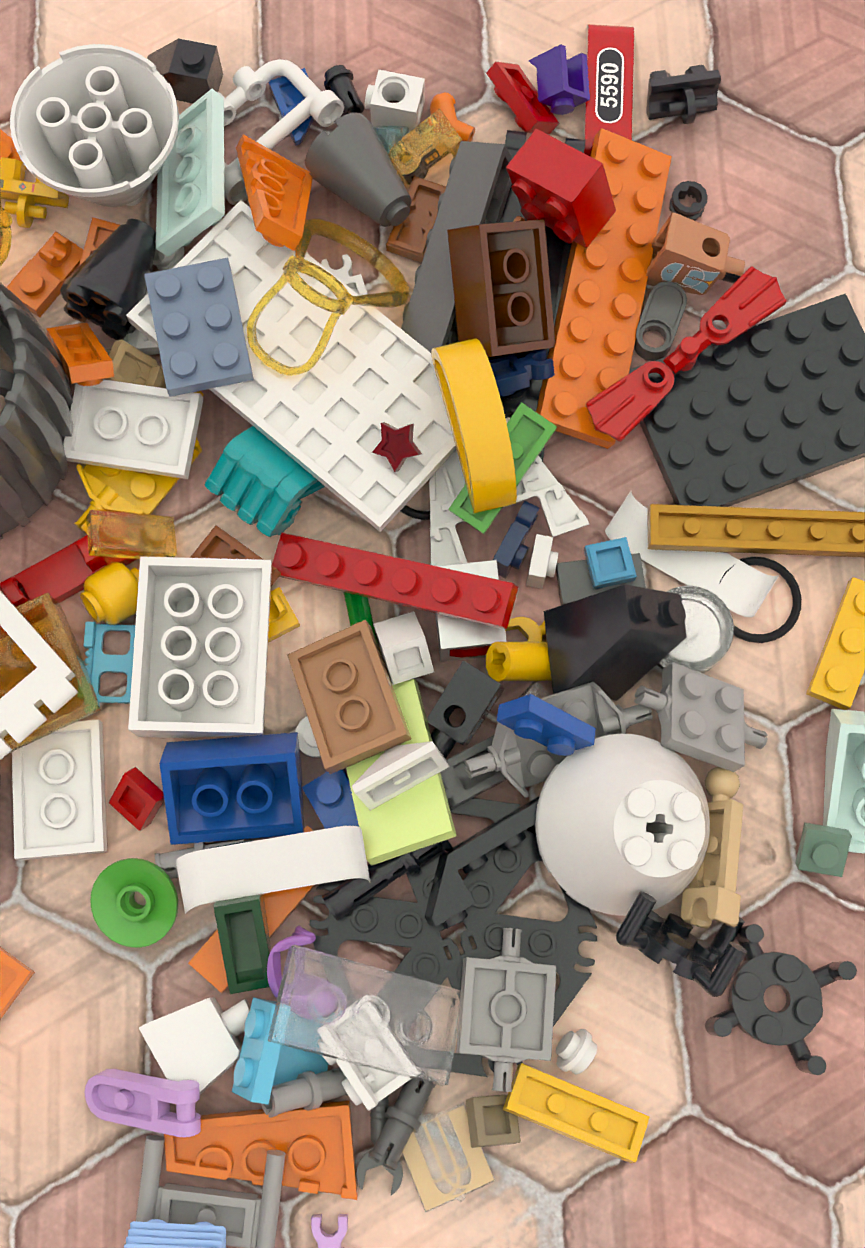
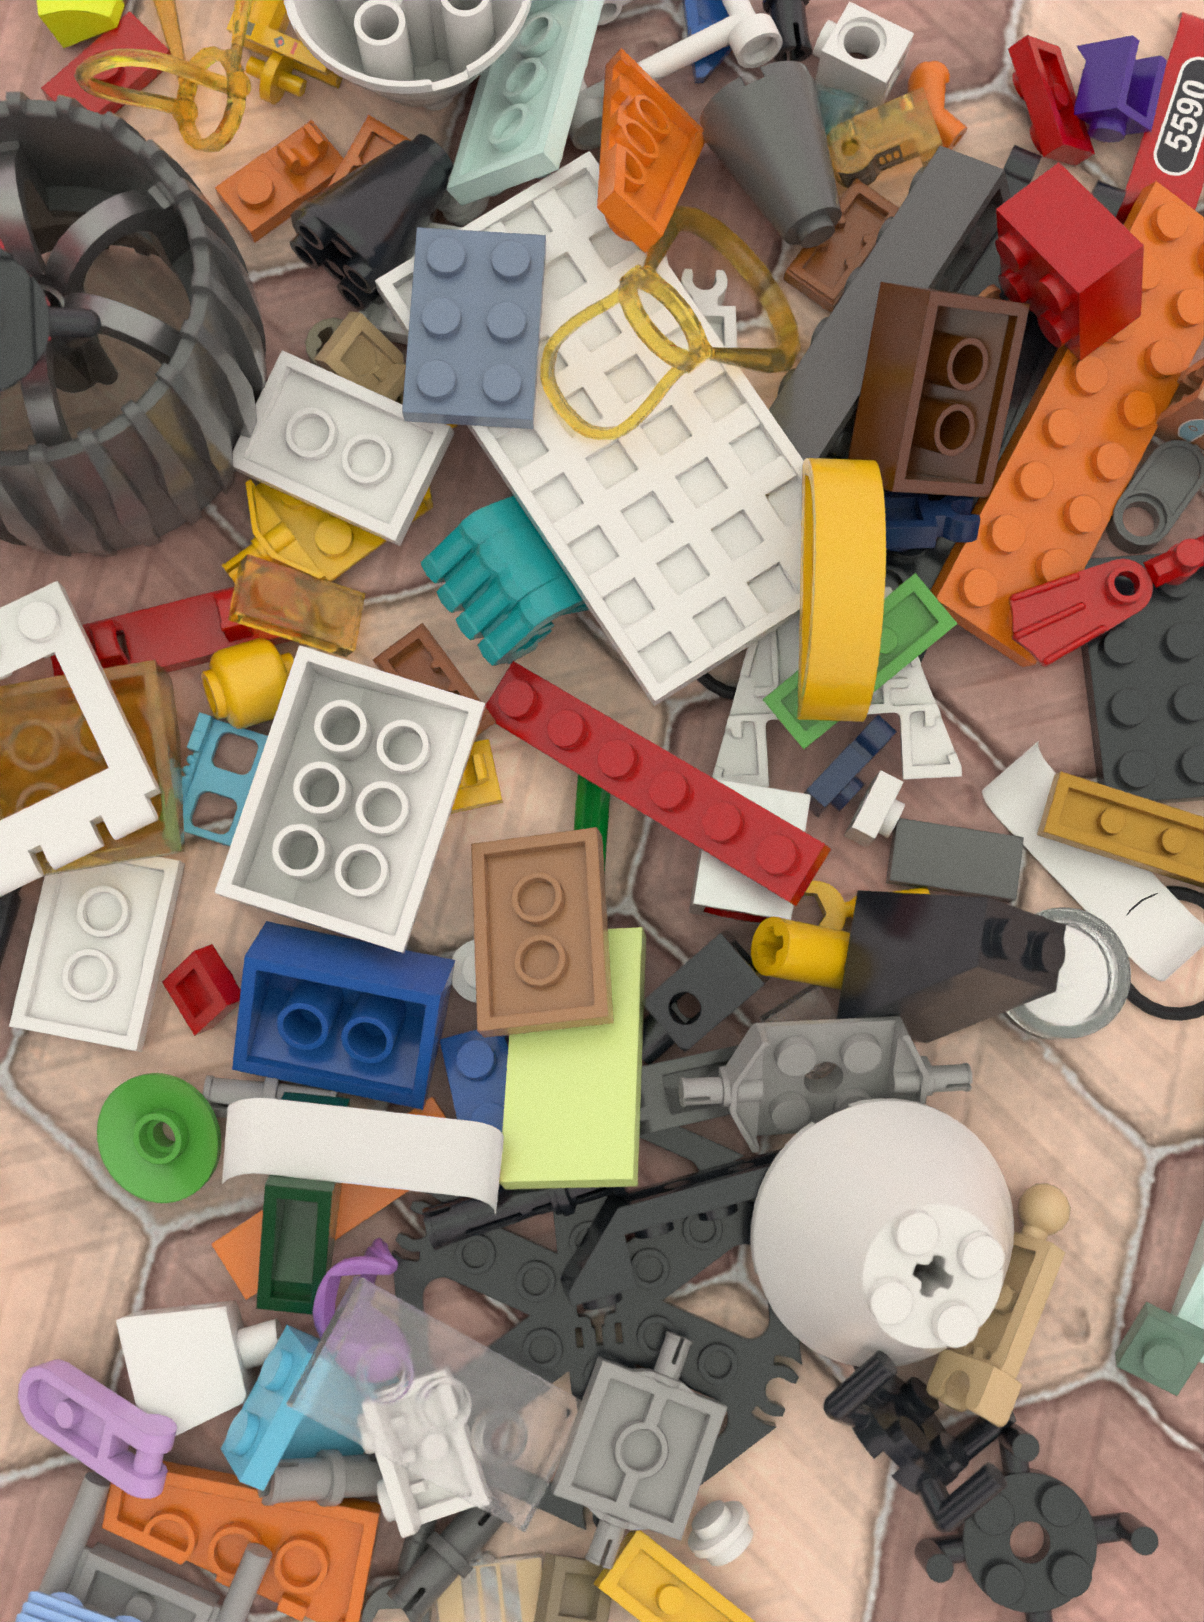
camera: 15 degrees right, 5 degrees up
orange plate [46,322,114,386] -> none
white slope [352,741,449,811] -> none
dark red piece [371,422,422,472] -> none
white brick [373,611,434,685] -> none
blue plate [497,694,596,756] -> none
dark azure tile [584,537,637,589] -> none
light grey plate [634,662,768,772] -> none

